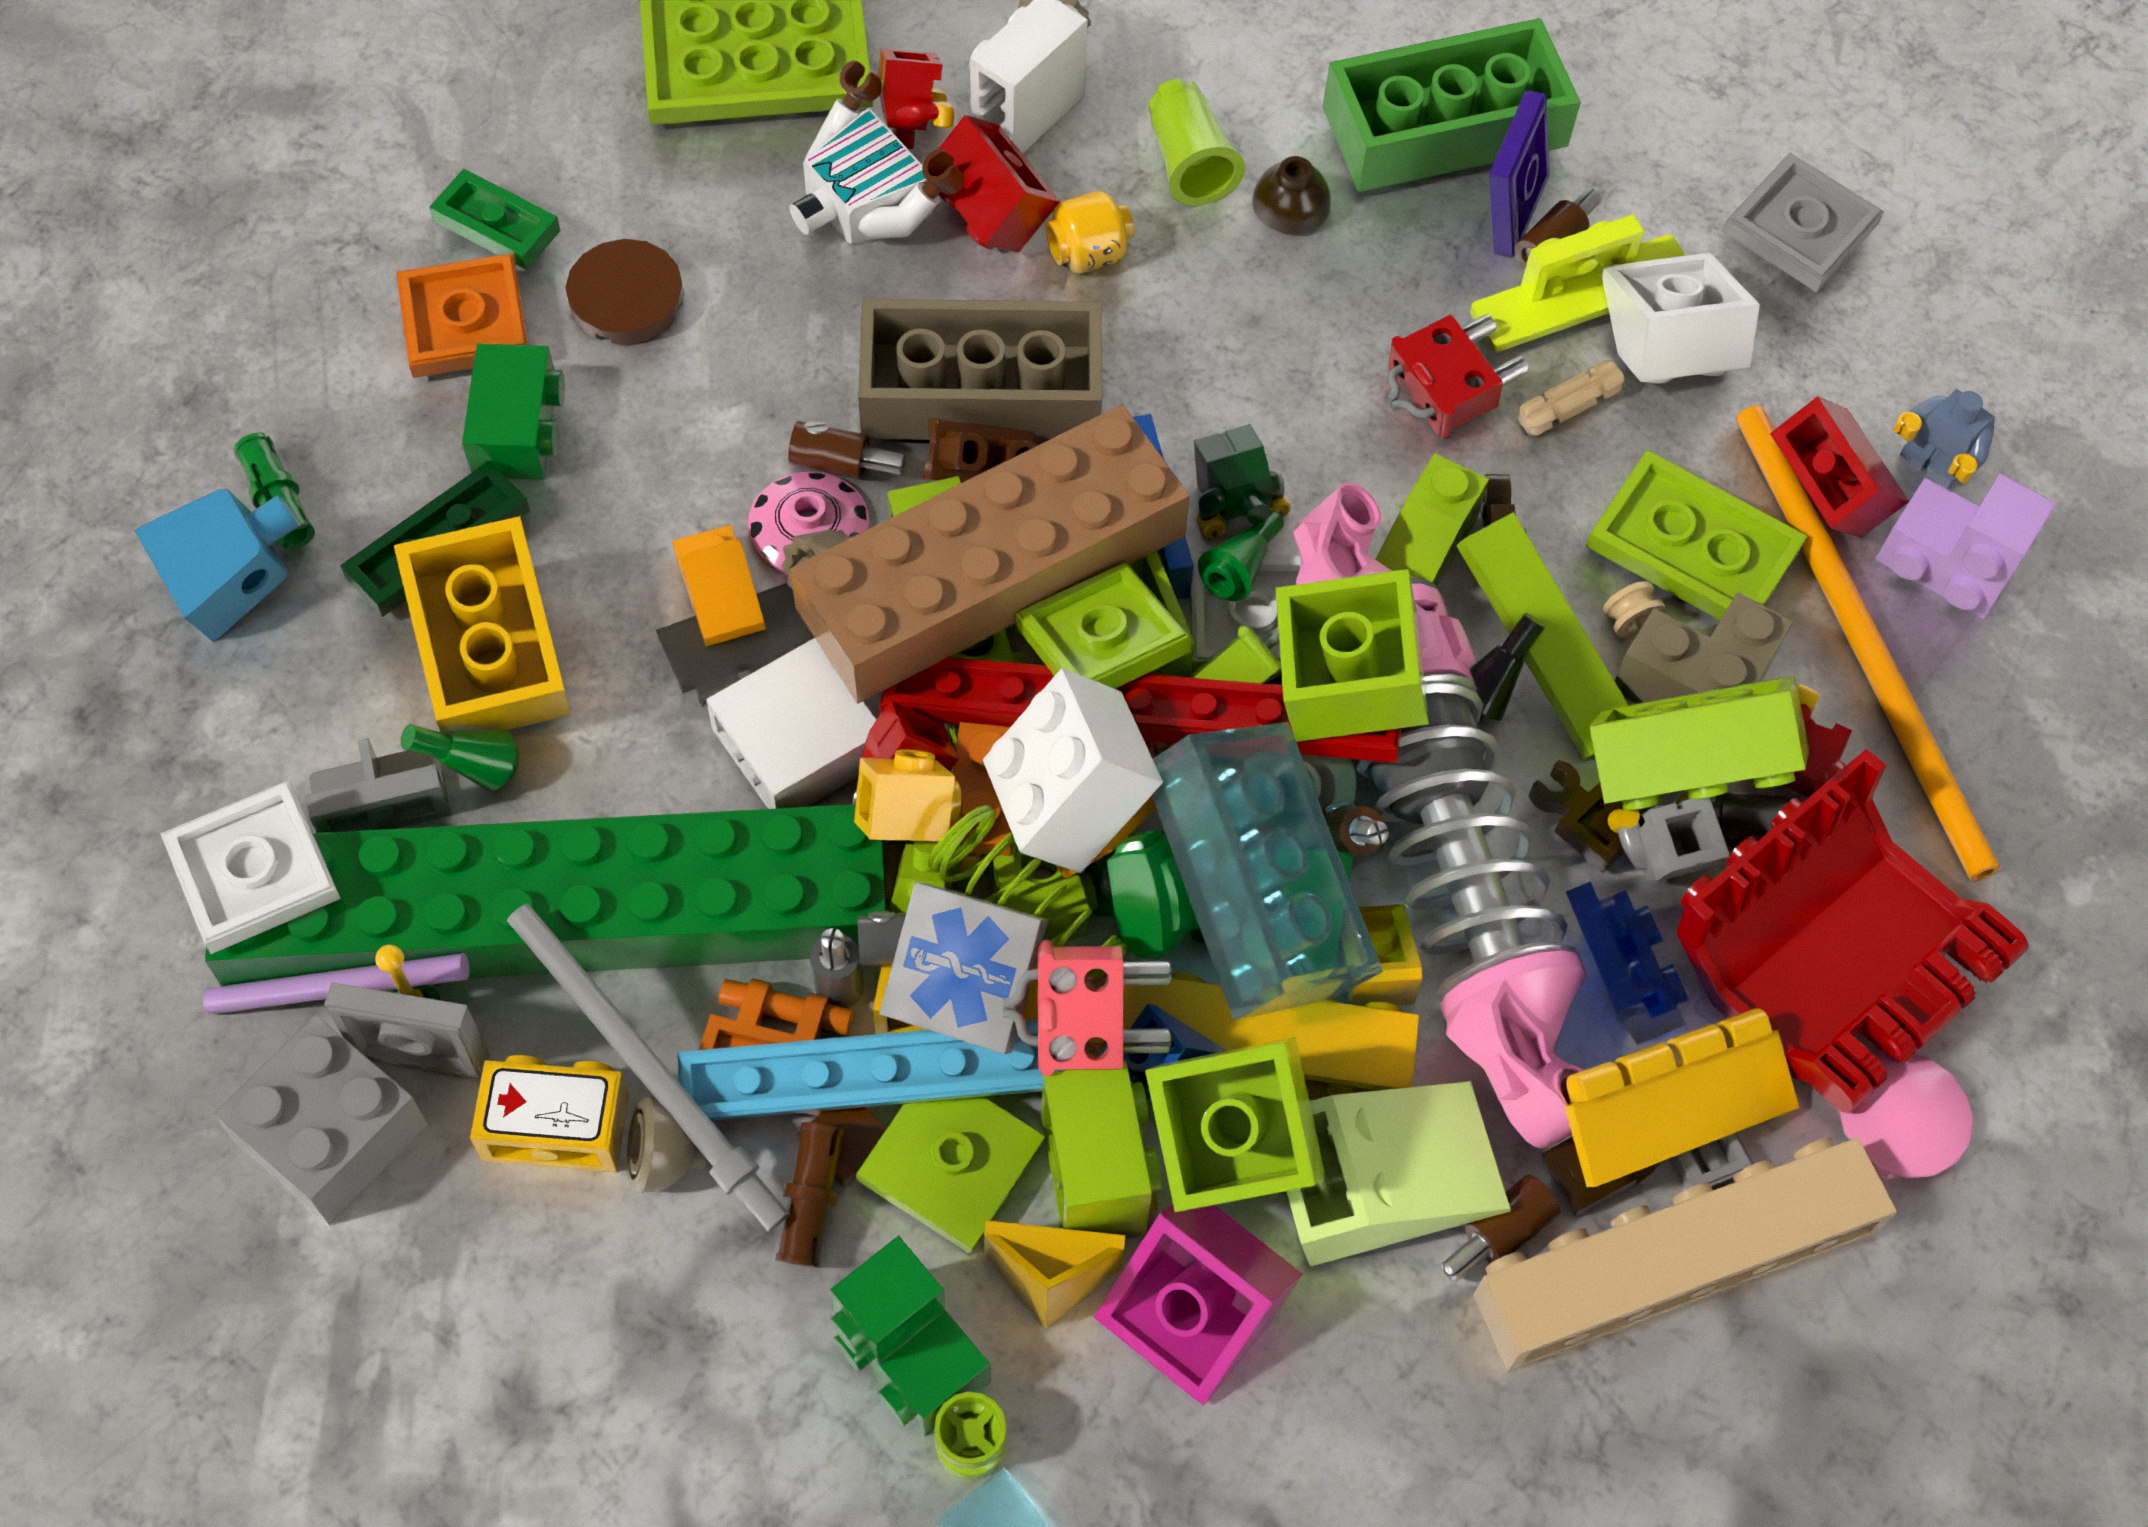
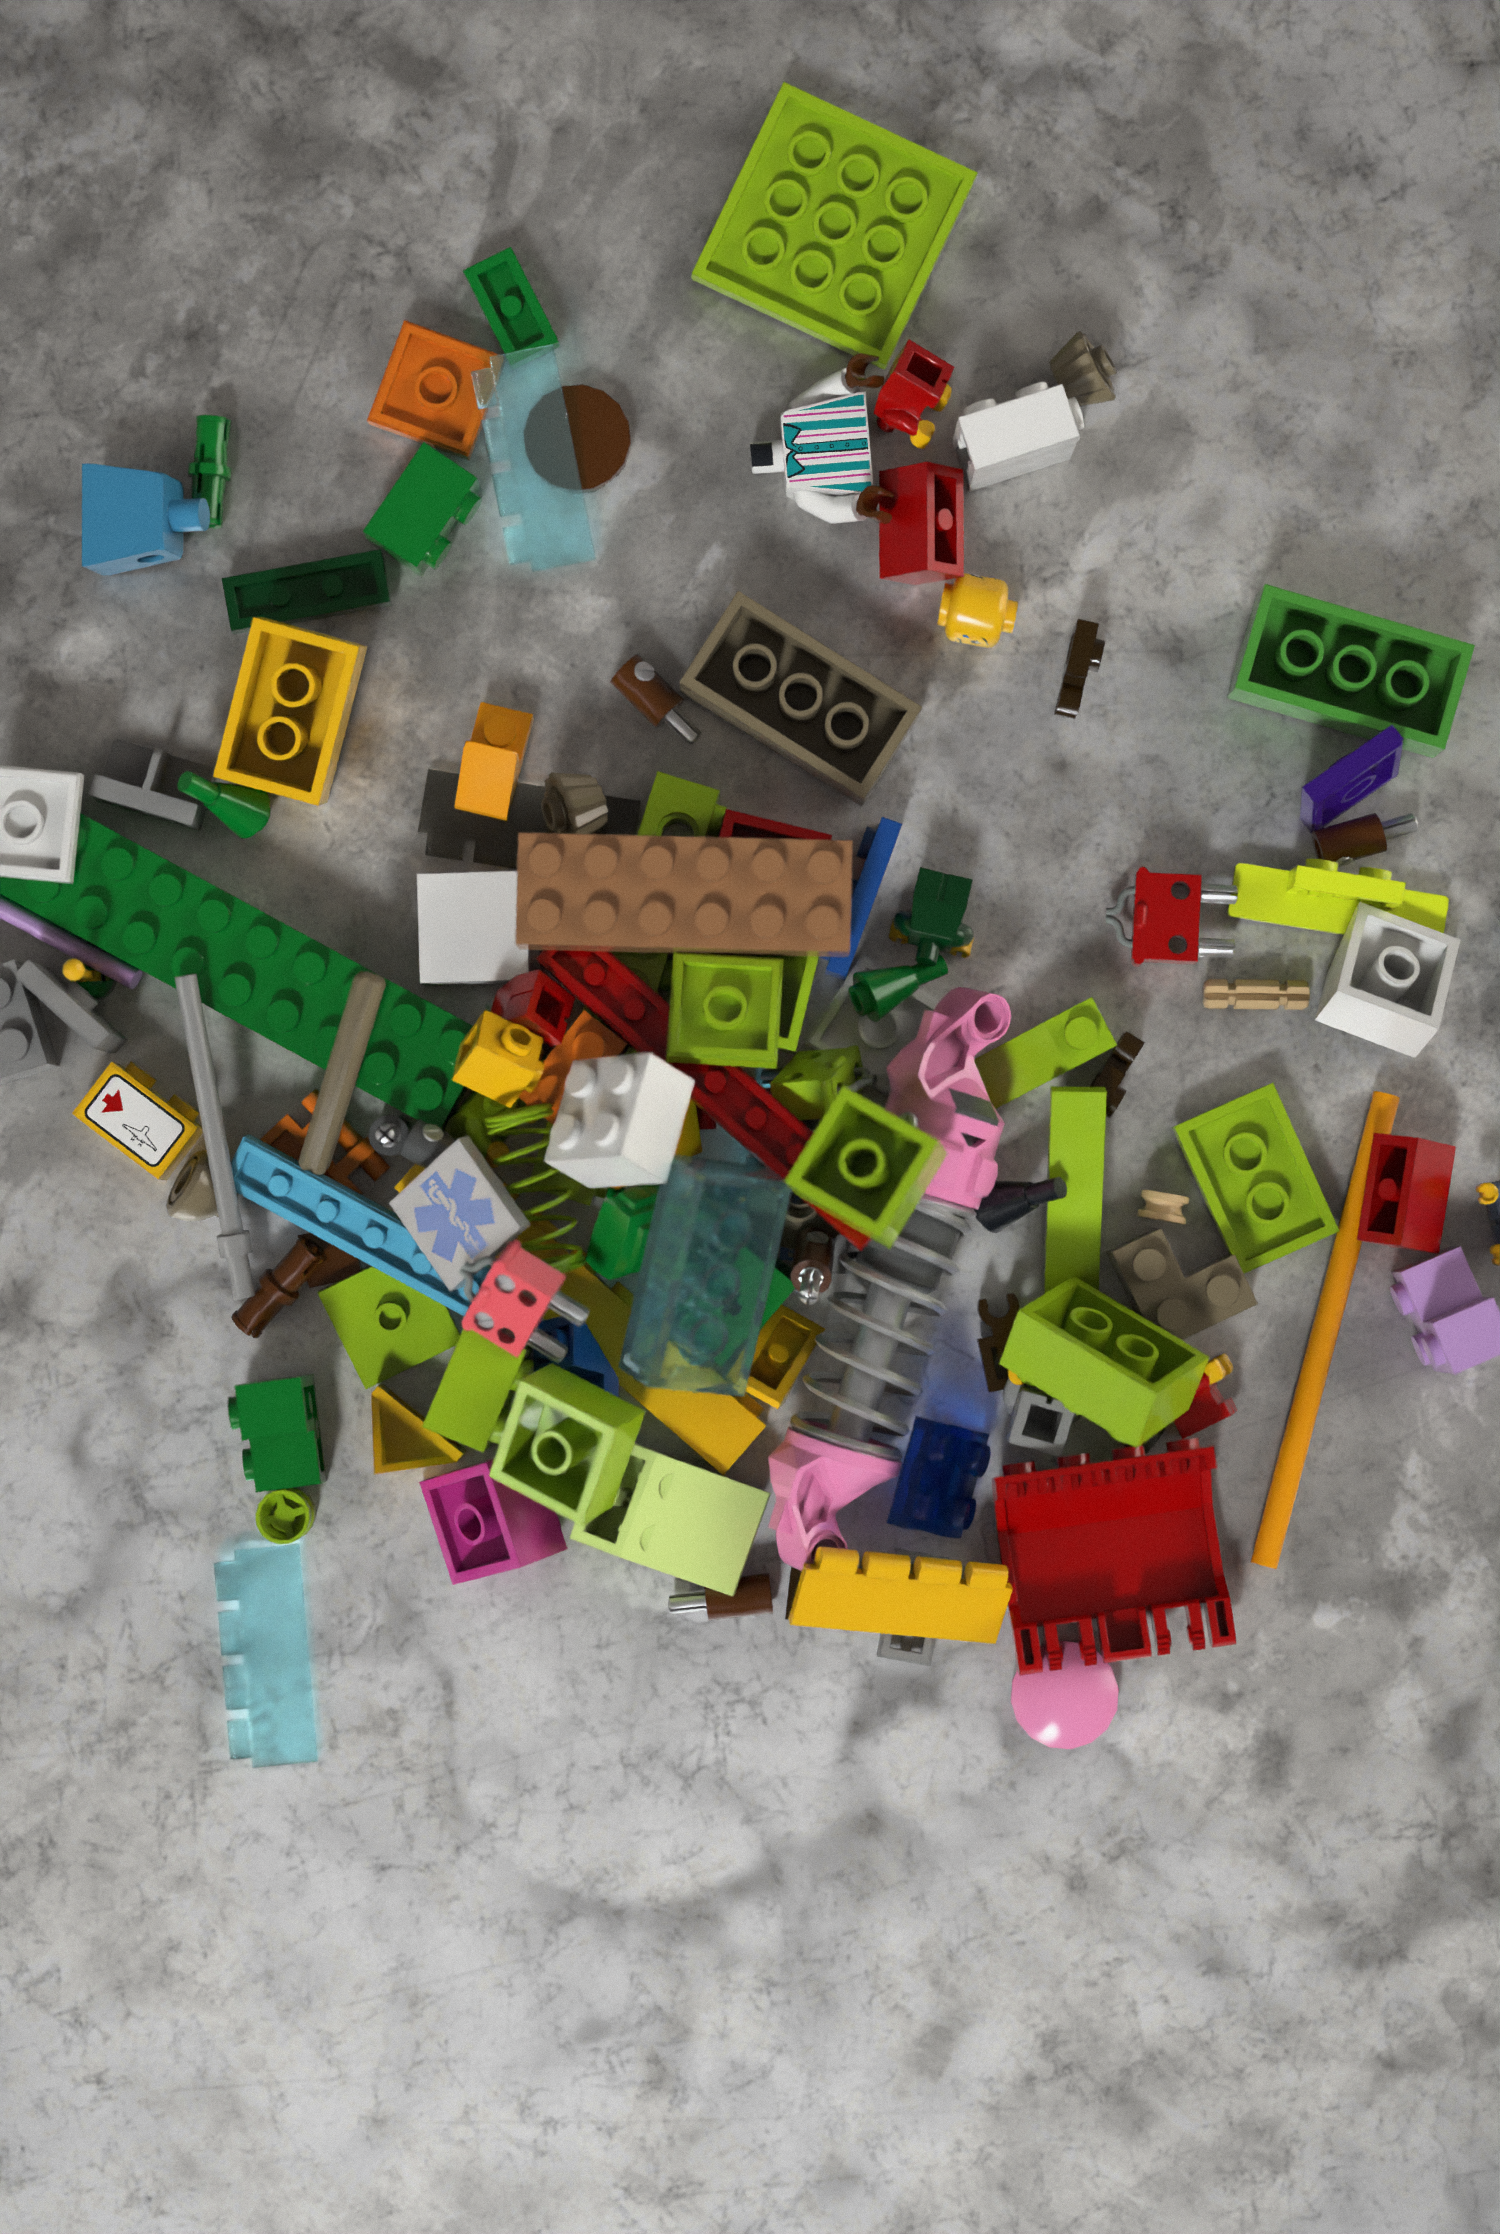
camera: 35 degrees right, 25 degrees up
bright pink dish [748,471,870,575] -> none
reddish brown hips [923,418,1038,483] -> none
lime plant [1148,78,1245,206] -> none
dark brown brick [1252,156,1331,234] -> none
tan brick [1473,1137,1897,1372] -> none
none -> dark tan axle [298,971,386,1175]
none -> clear light blue windscreen [471,344,596,572]
none -> dark brown plate [1054,619,1105,719]

